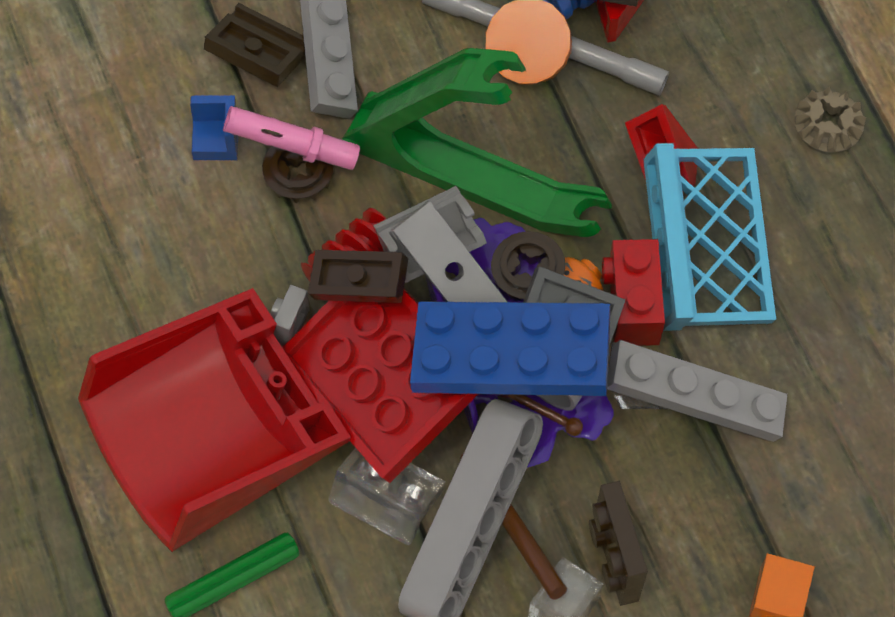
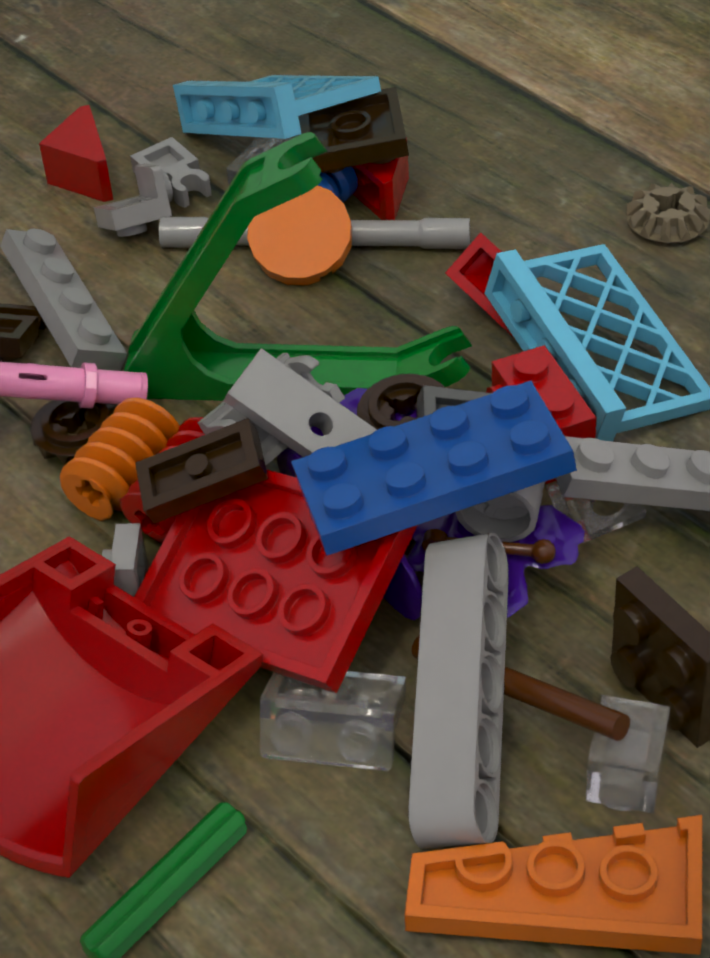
camera: 15 degrees left, 20 degrees down
none -> orange piece [60,397,180,521]

